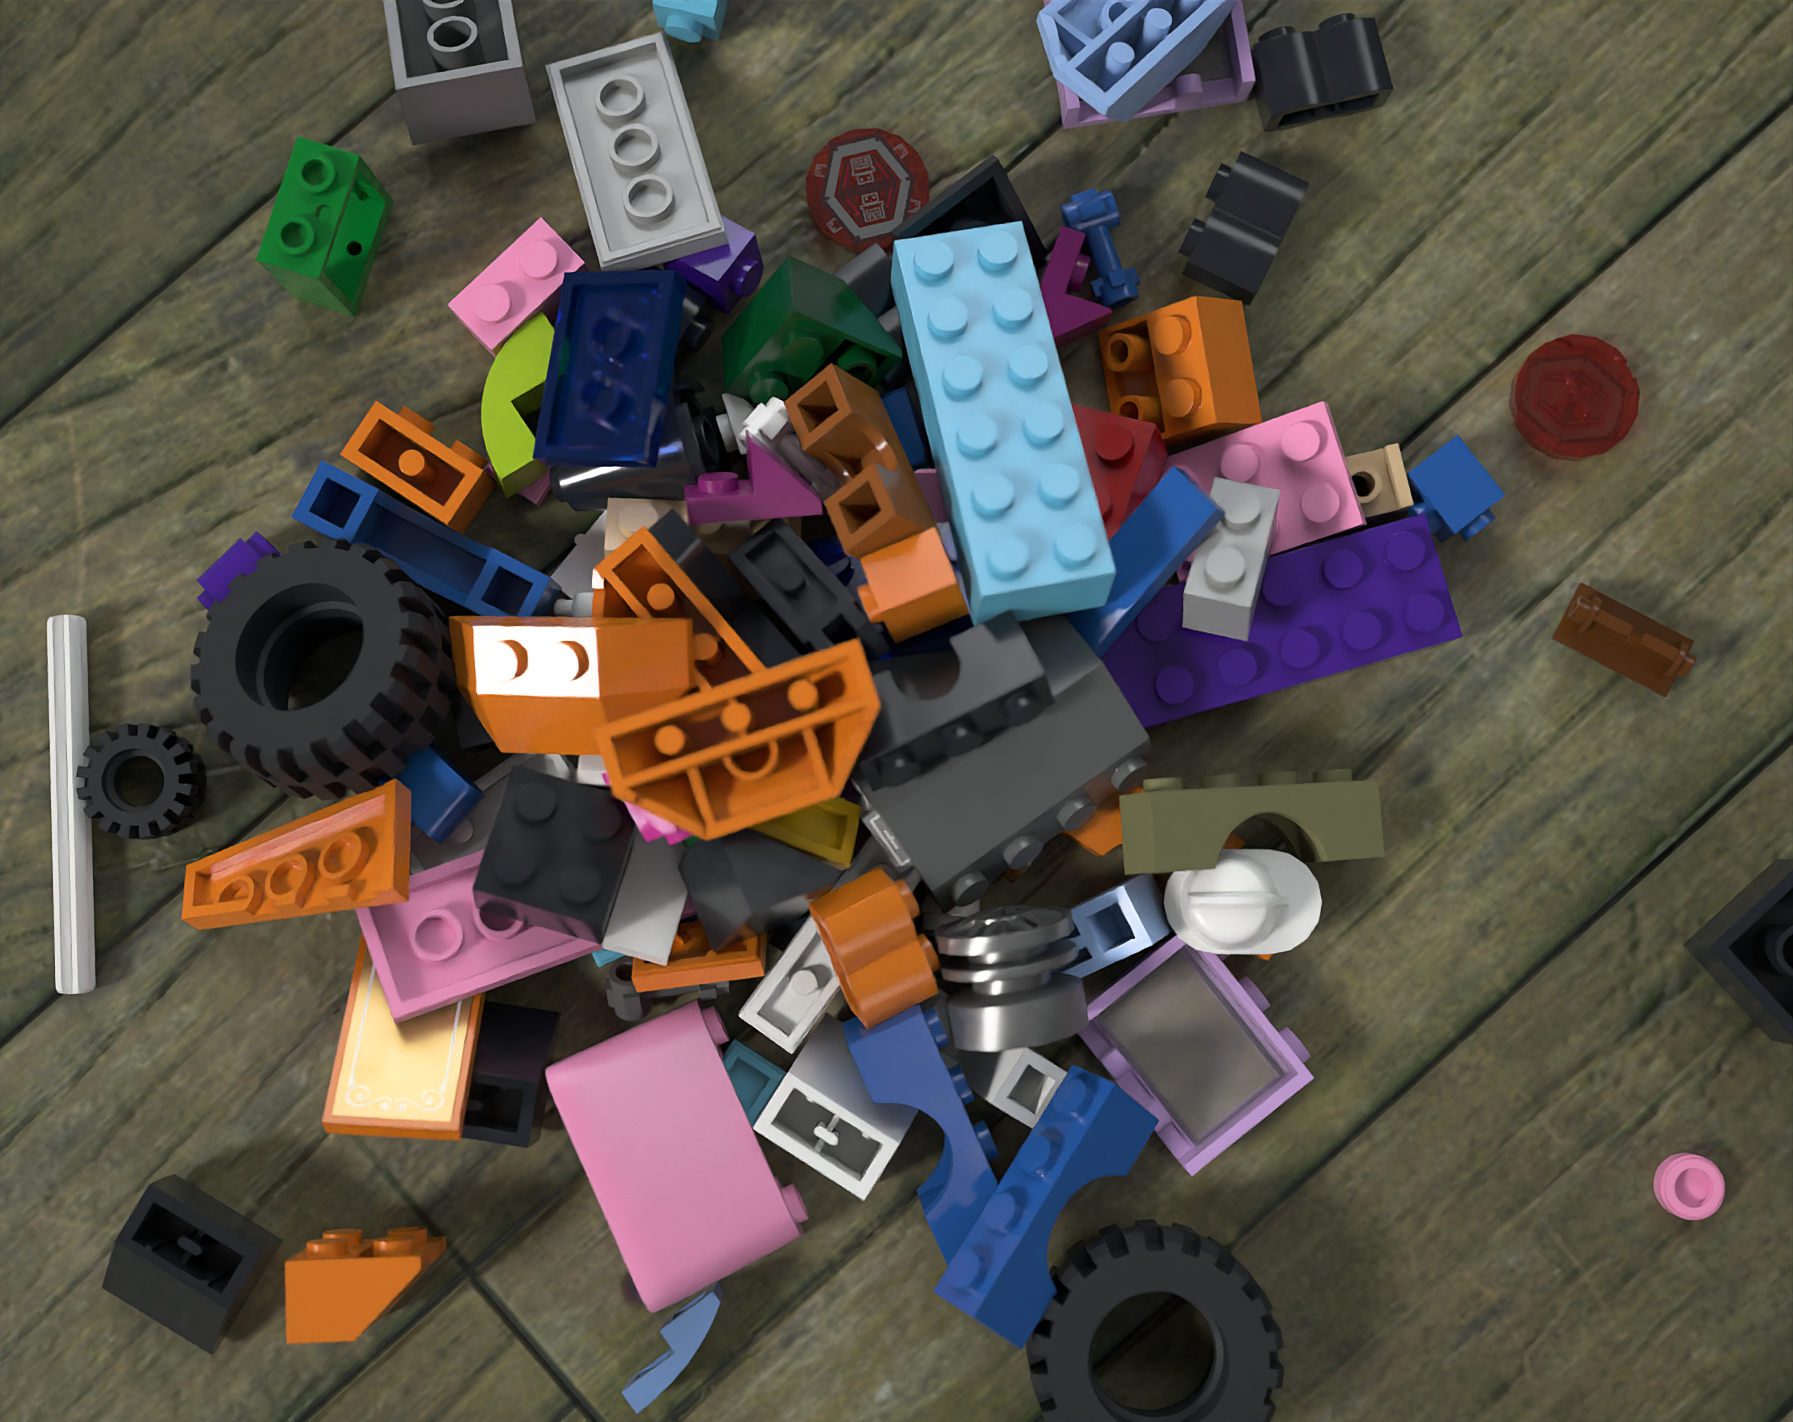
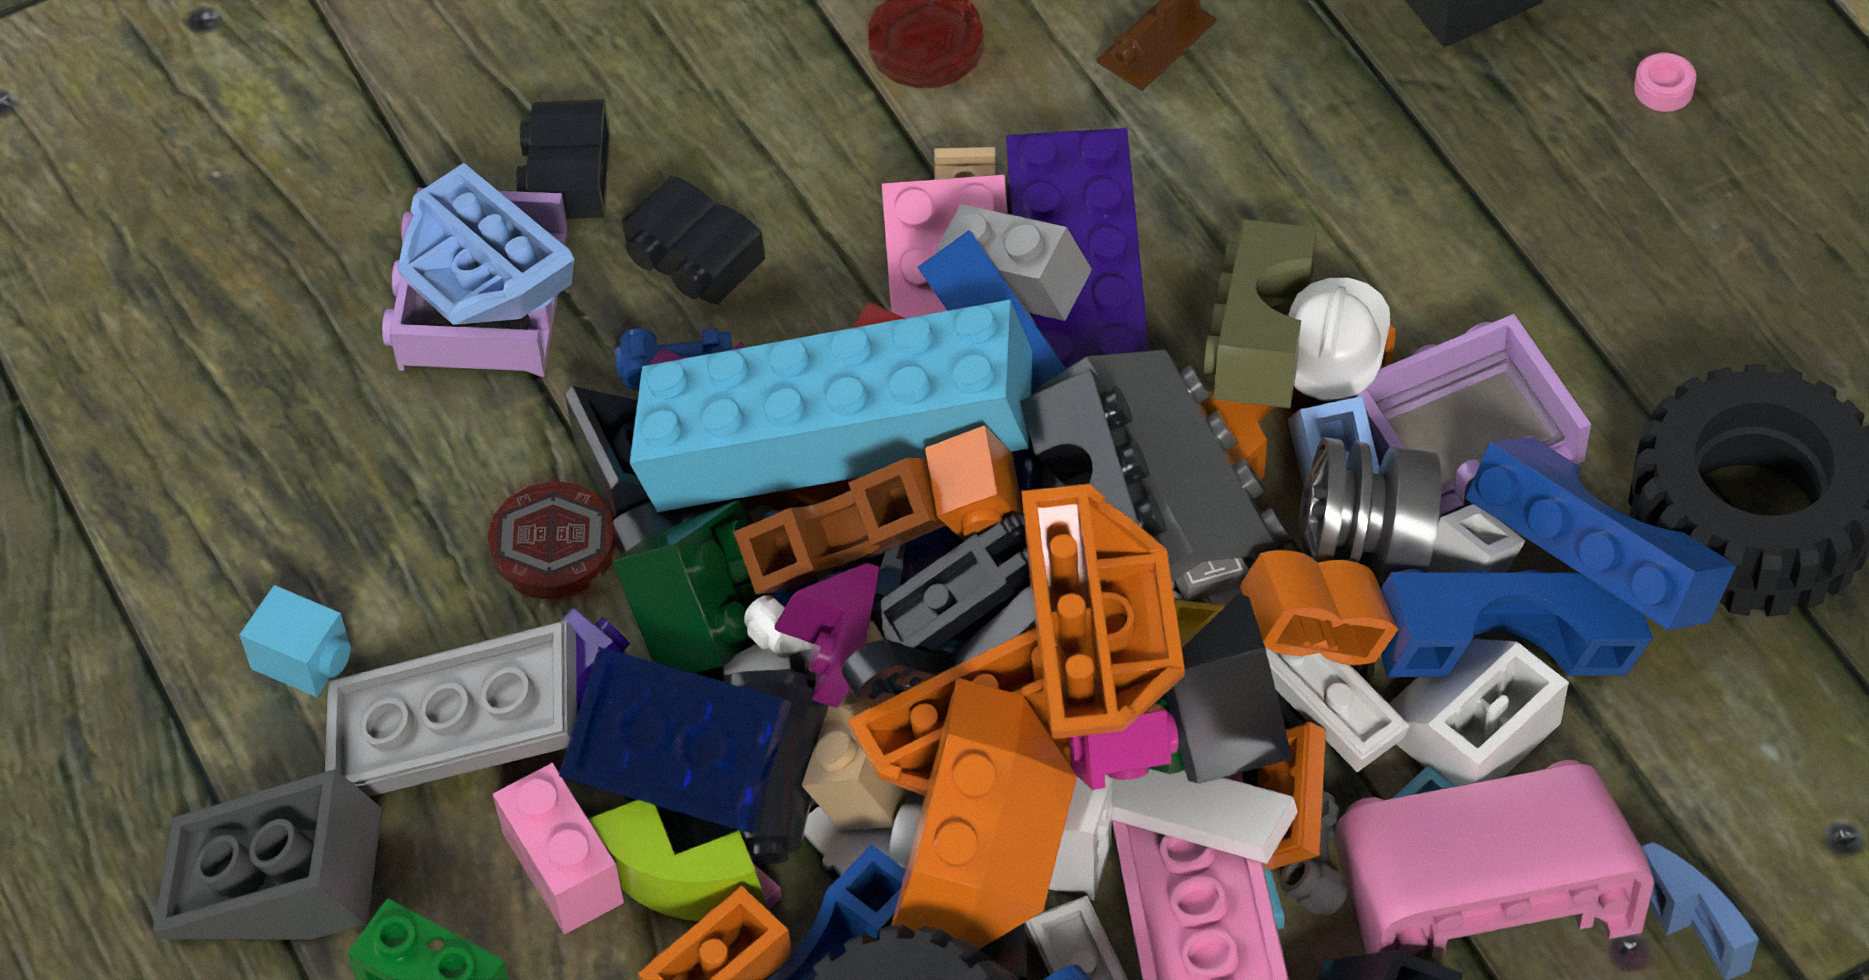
camera: 75 degrees left, 30 degrees down
black brick [472,765,638,945] -> none
orange slope [1097,296,1263,447] -> none
blue brick [1406,435,1505,543] -> none

